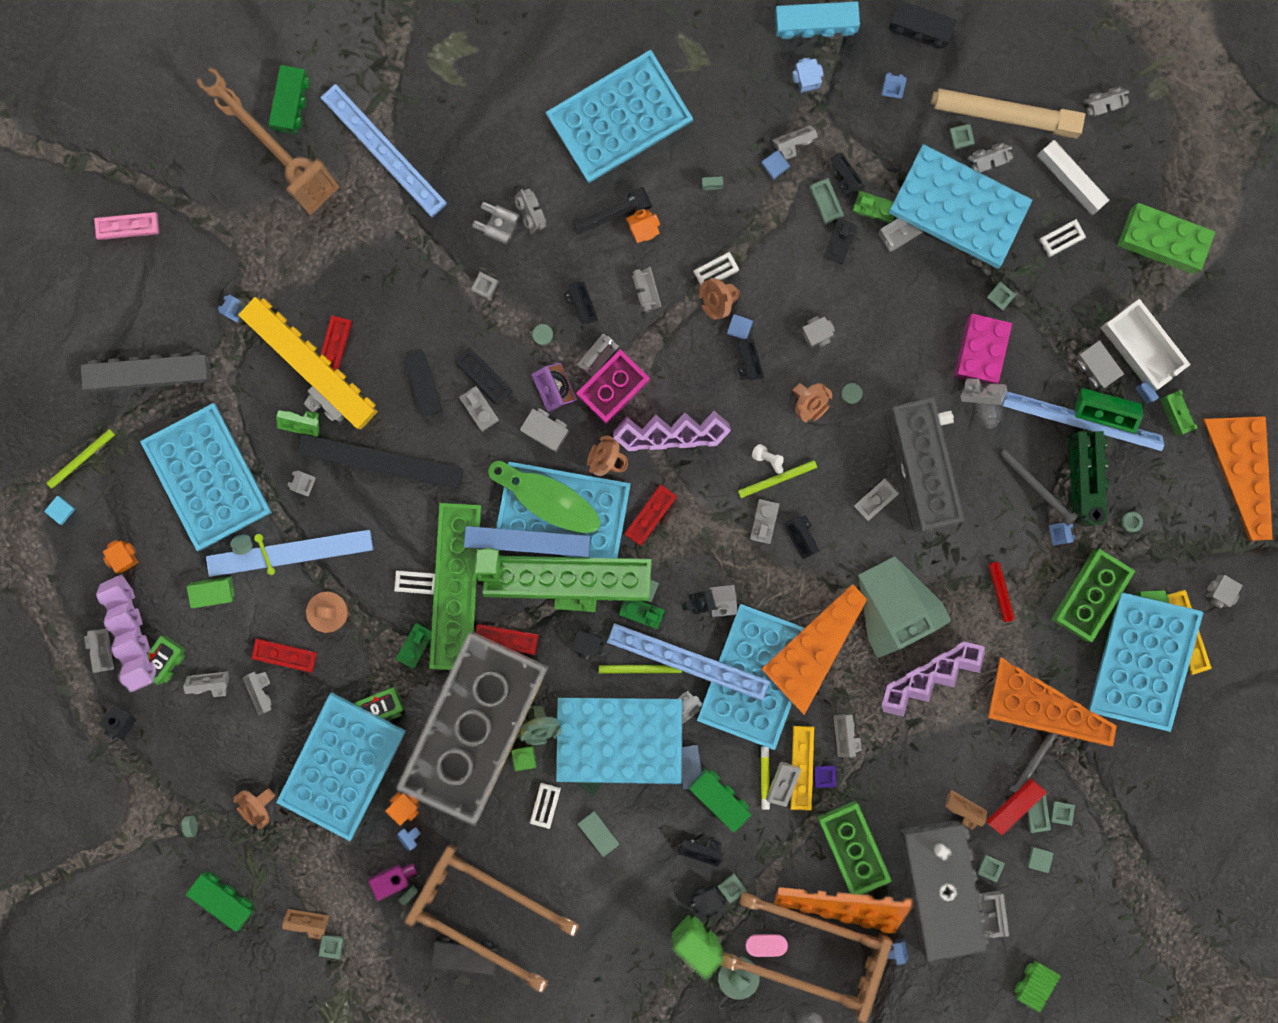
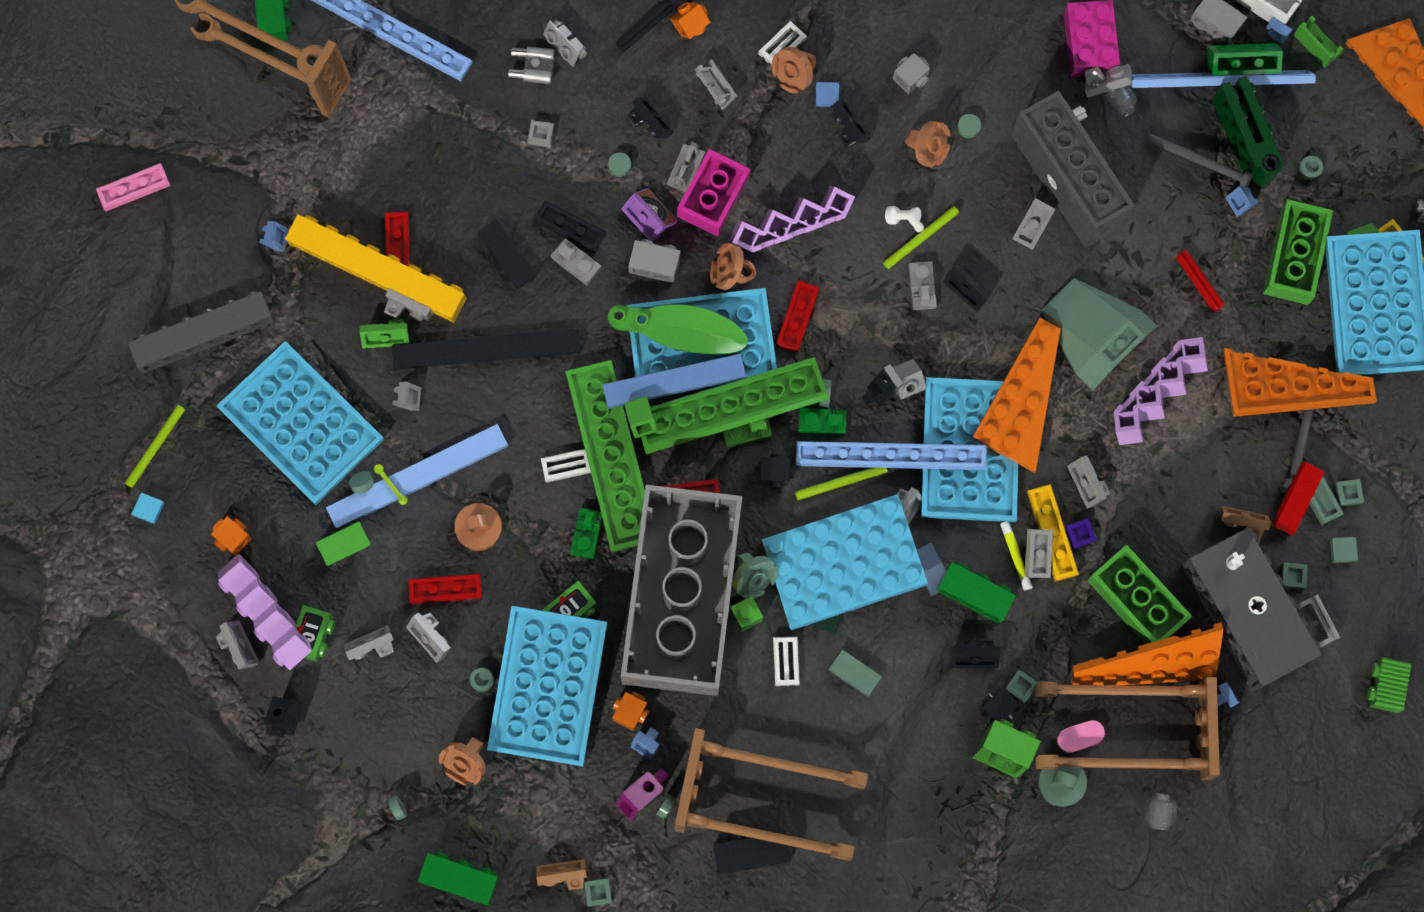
camera: 15 degrees left, 10 degrees down
none -> sand green tile [470,667,494,692]

